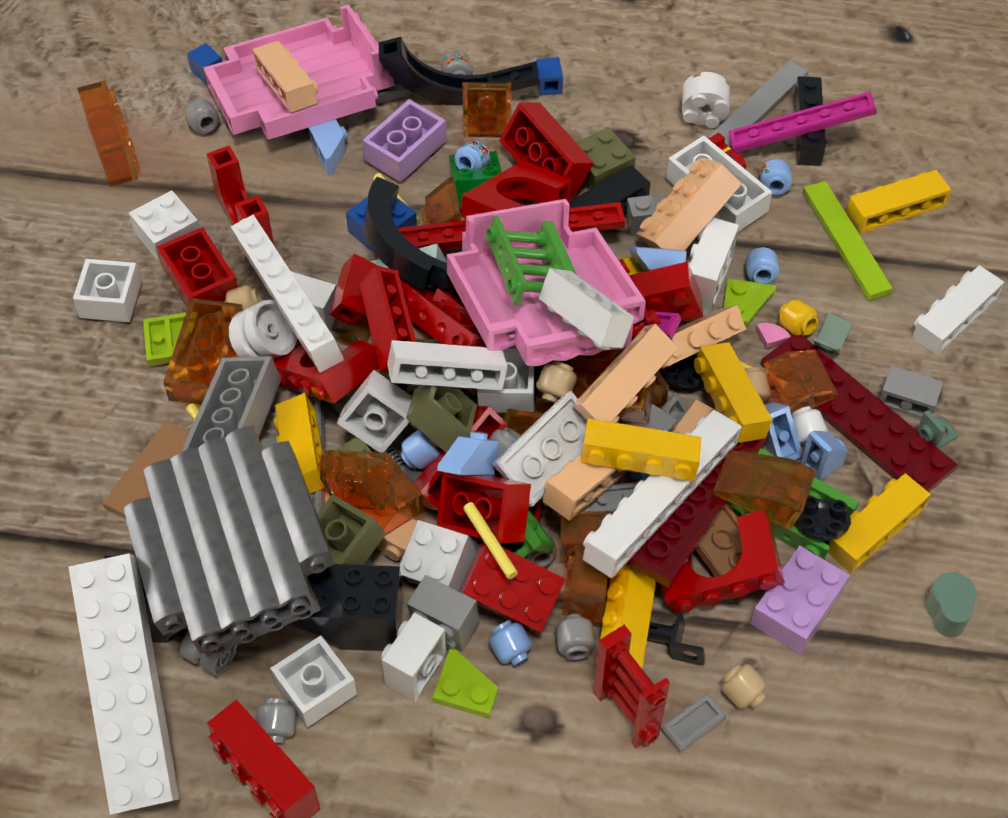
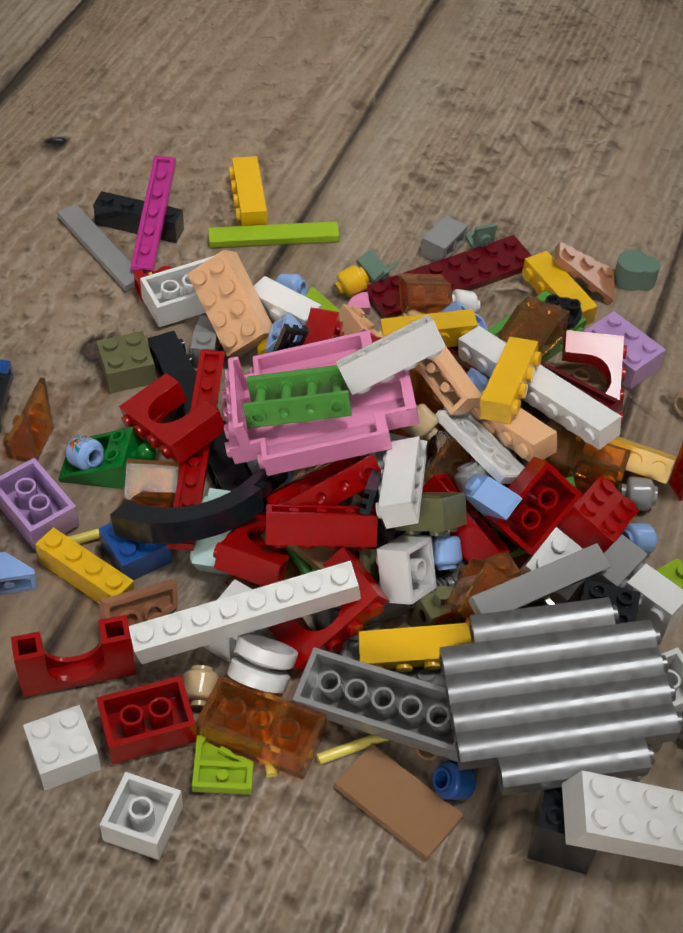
camera: 80 degrees left, 5 degrees down
light yellow bar [463,502,518,579] -> none
red brick [499,102,594,201] -> none
black bracket [647,612,706,665] -> none
white brick [682,72,730,128] -> none
light blue head [760,159,792,195] -> none
light blue slope [801,431,848,481] -> none
white brick [912,265,1004,355] -> none
none -> yellow brick [35,527,135,604]
none -> nougat wing [99,579,178,626]
none -> black tile [272,323,309,352]
none -> black tile [359,469,382,516]
none -> light grey tile [468,543,611,615]
none -> nougat wing [554,242,615,305]

